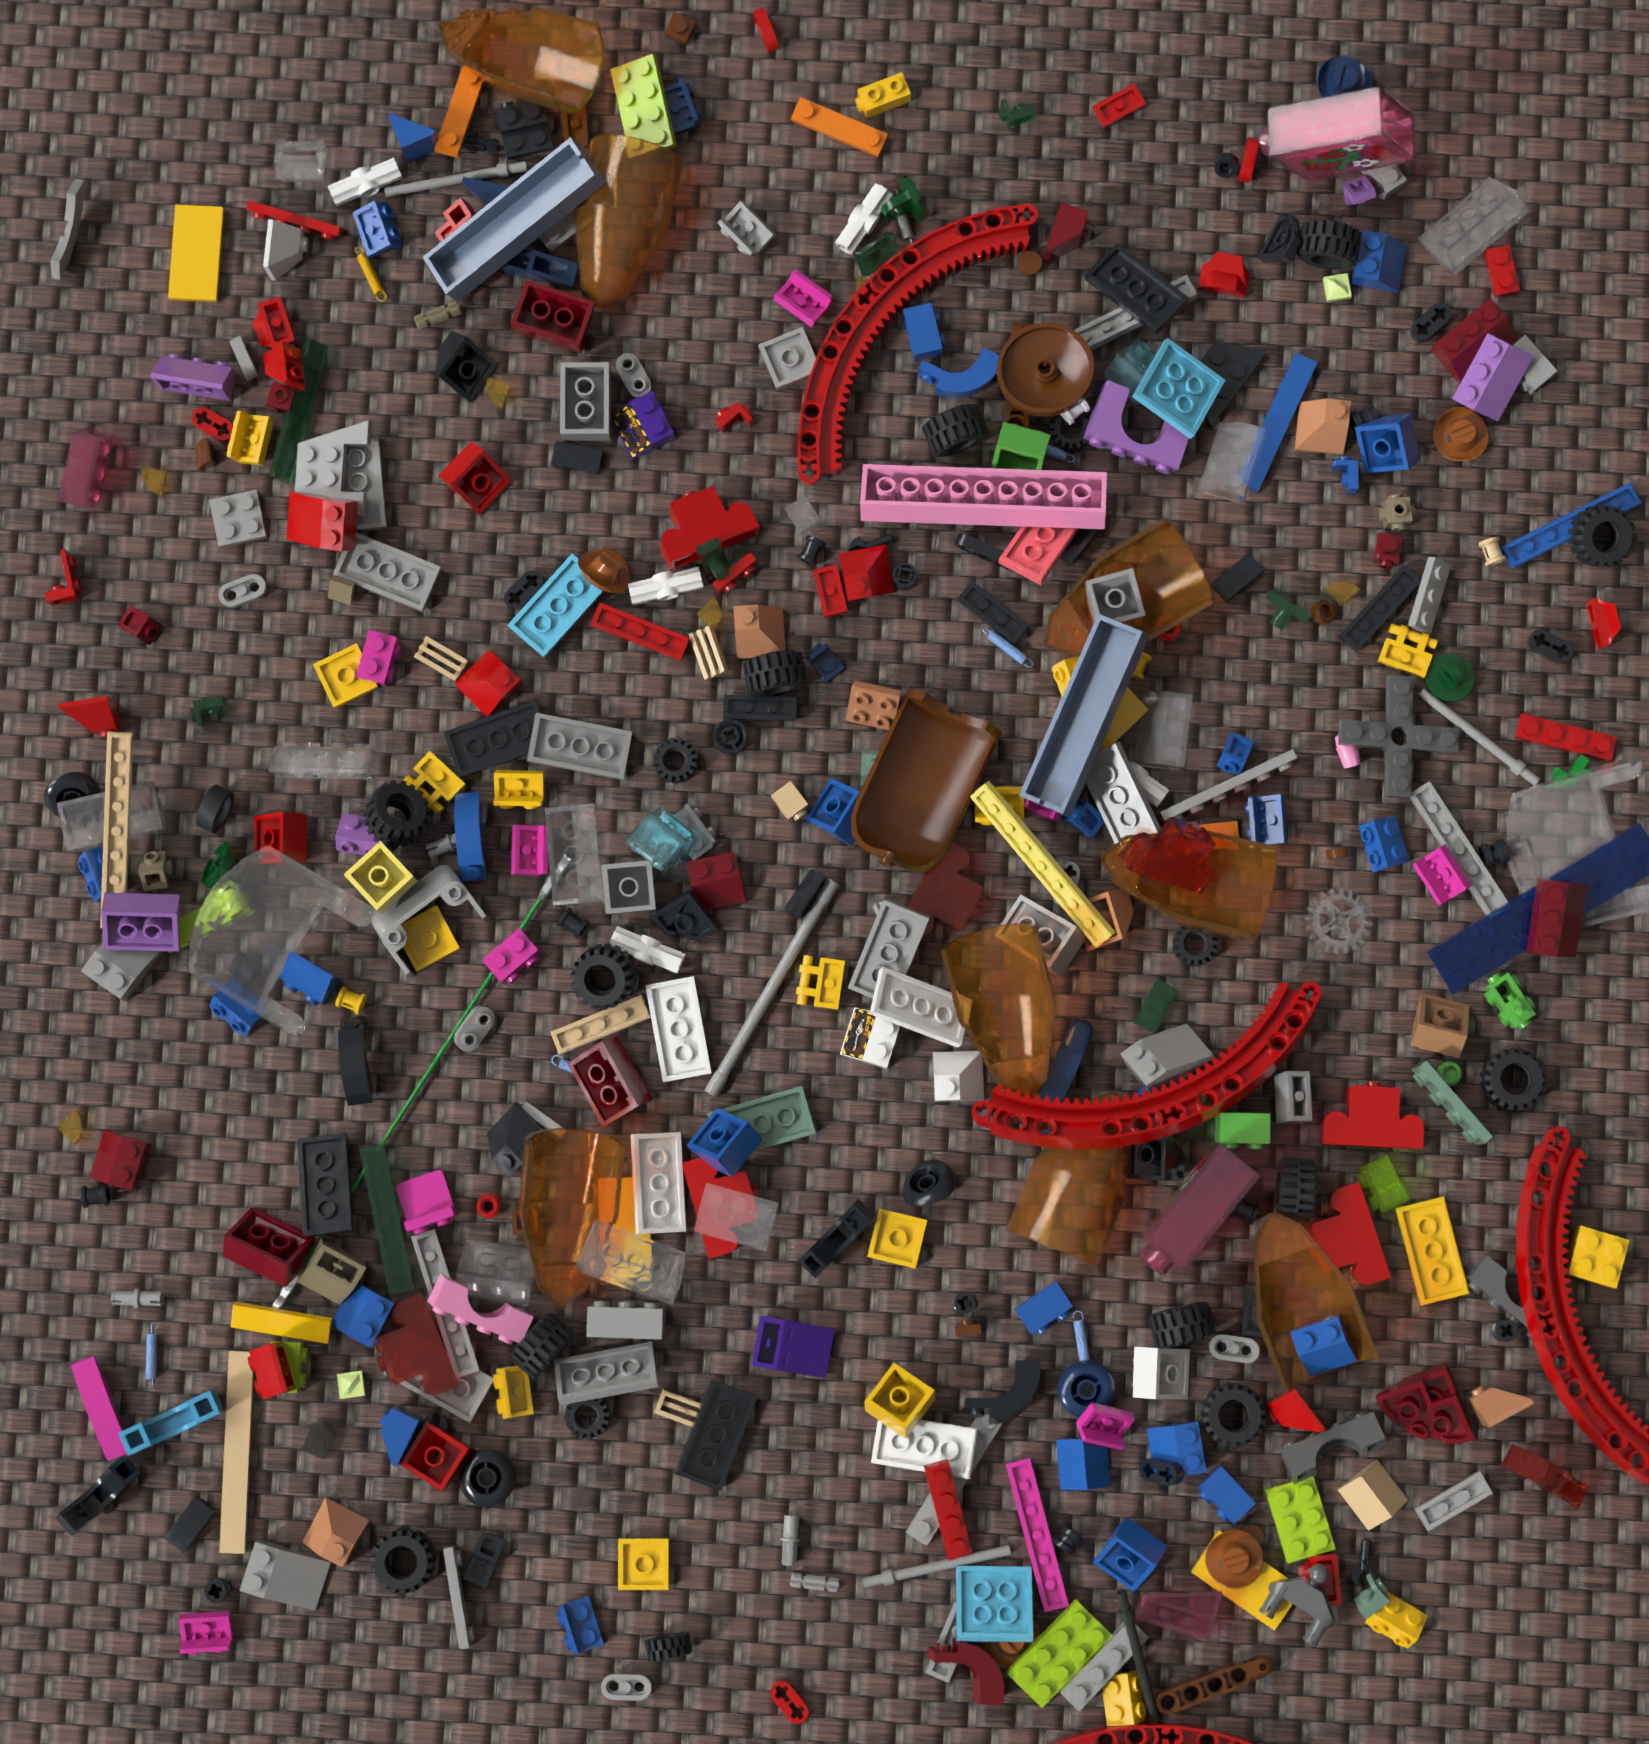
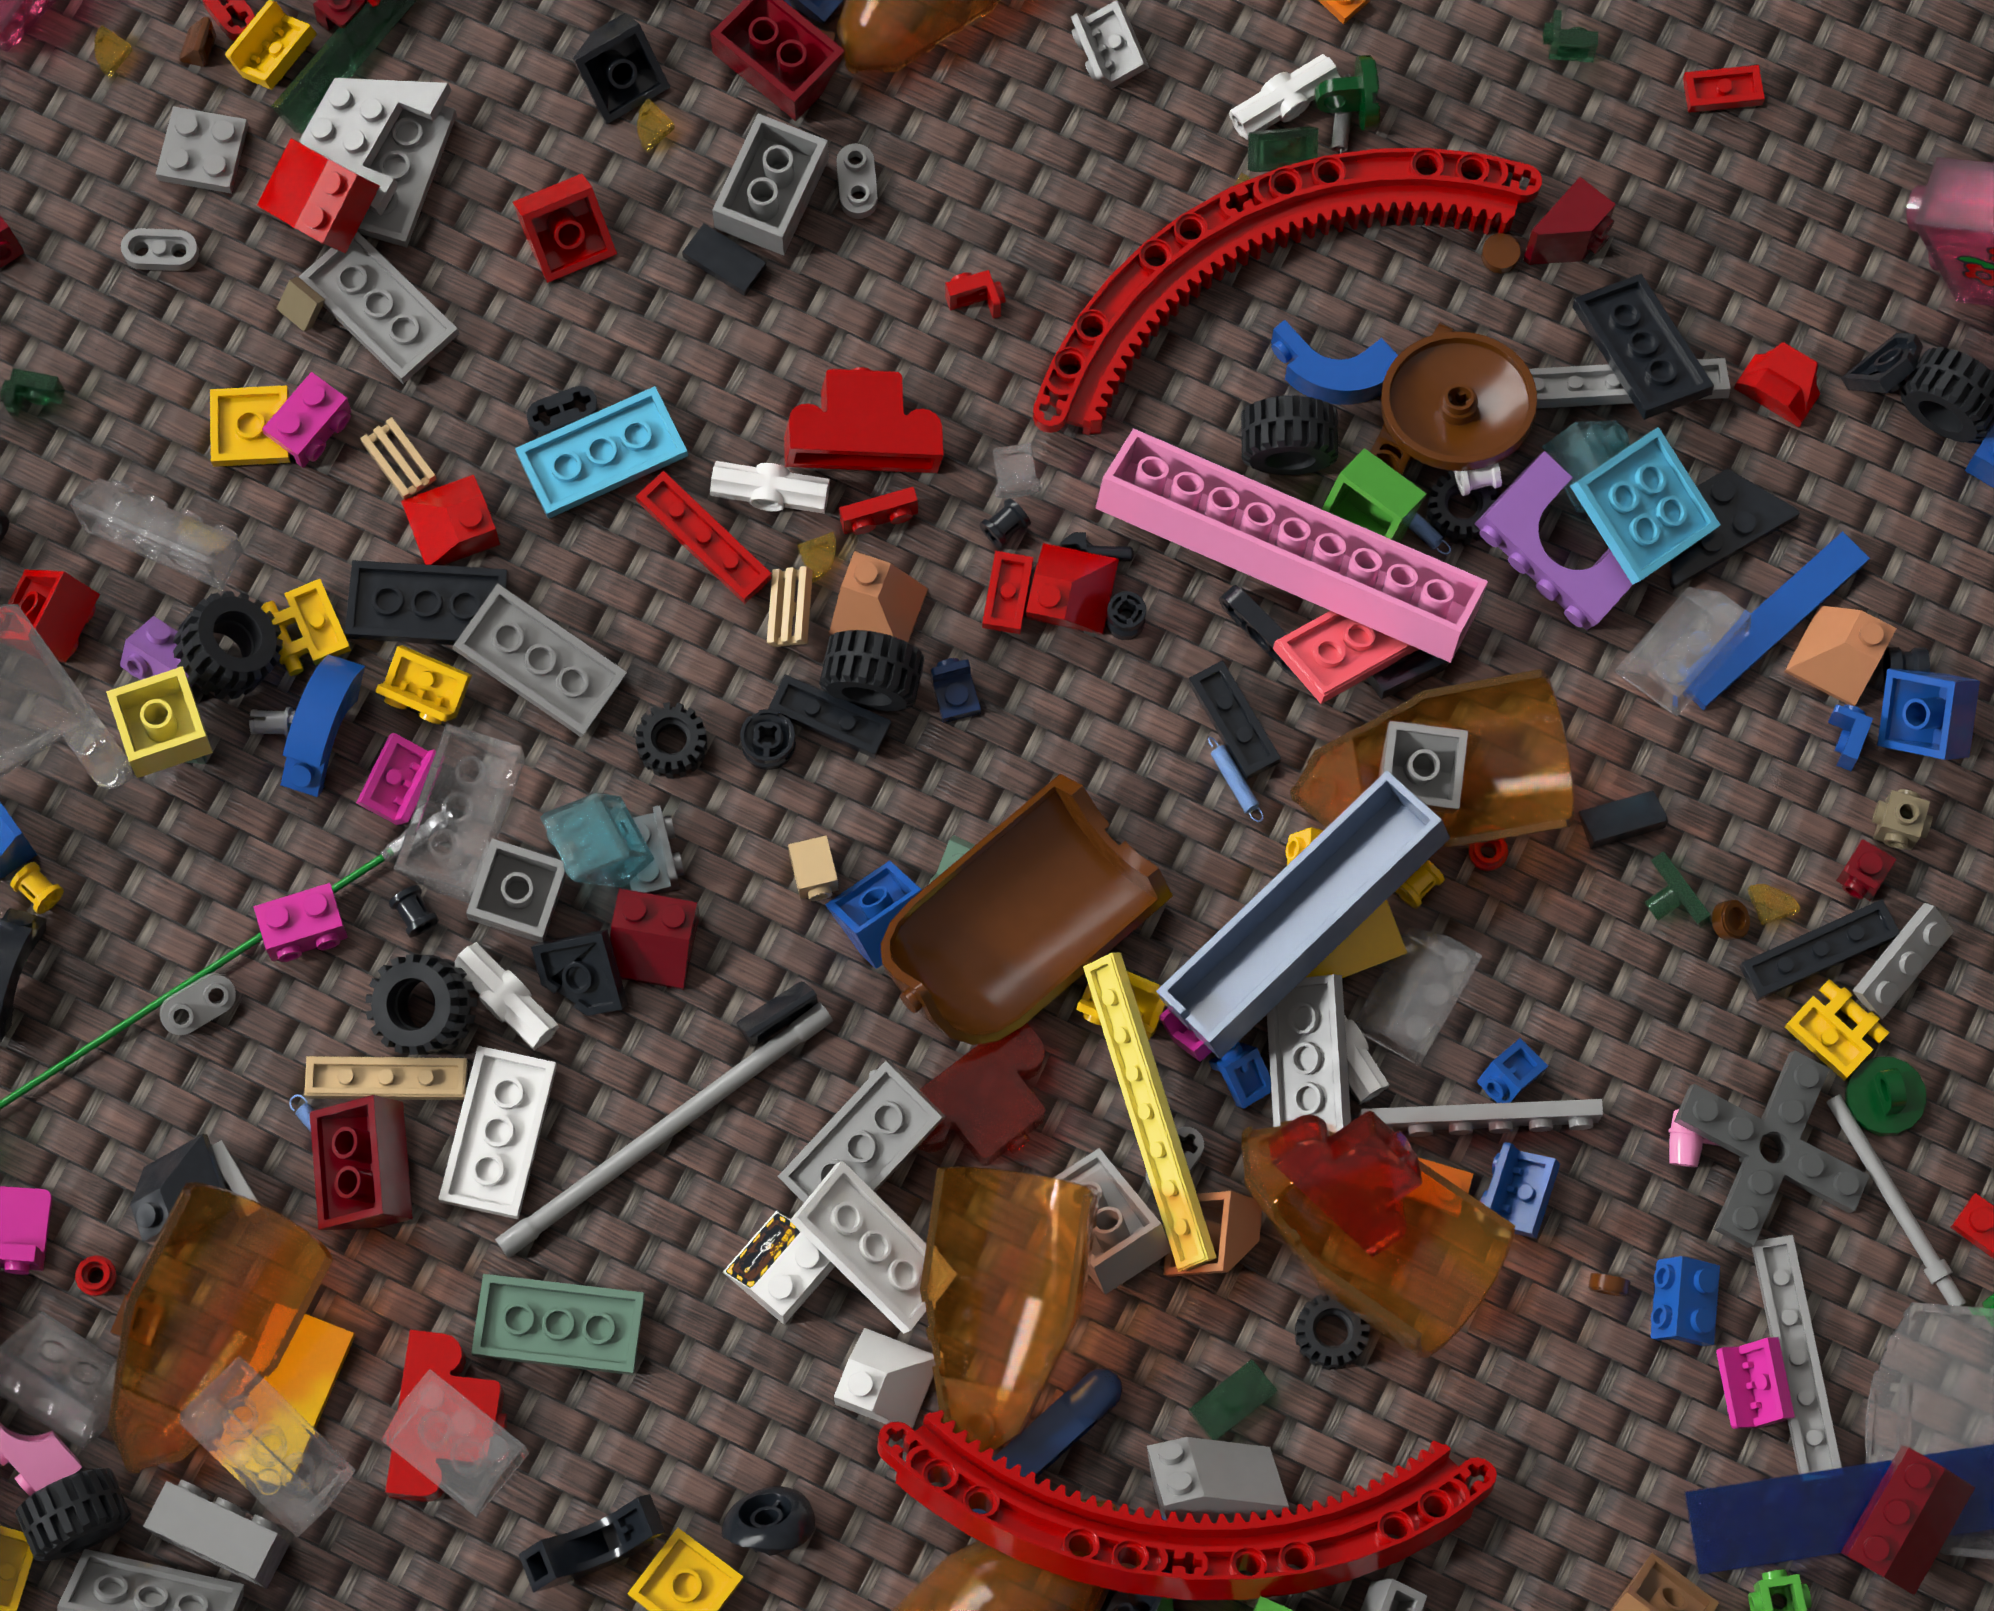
camera: 15 degrees right, 10 degrees down
light grey windscreen [372,865,490,978] -> none
yellow plate [401,905,461,972] -> none
dark orange hat [578,548,630,593] -> none
dark purple slope [611,390,675,461] -> none
white plate [631,1132,686,1234] -> none
blue slope [687,1108,762,1177] -> none
clear green tile [695,537,730,581] -> none
light grey plate [758,327,816,390] -> none
dark pink bracket [773,269,833,328] -> none
yellow plate [796,955,845,1010] -> none
nougat bracket [846,680,902,730] -> none
blue brick [903,303,946,361] -> none
black tile [1214,152,1239,178] -> none
red beam [1238,137,1260,183] -> none
clear gear [1305,888,1373,955] -> none
yellowish green tile [1323,273,1352,302] -> none
black wheel [1478,839,1510,869] -> none

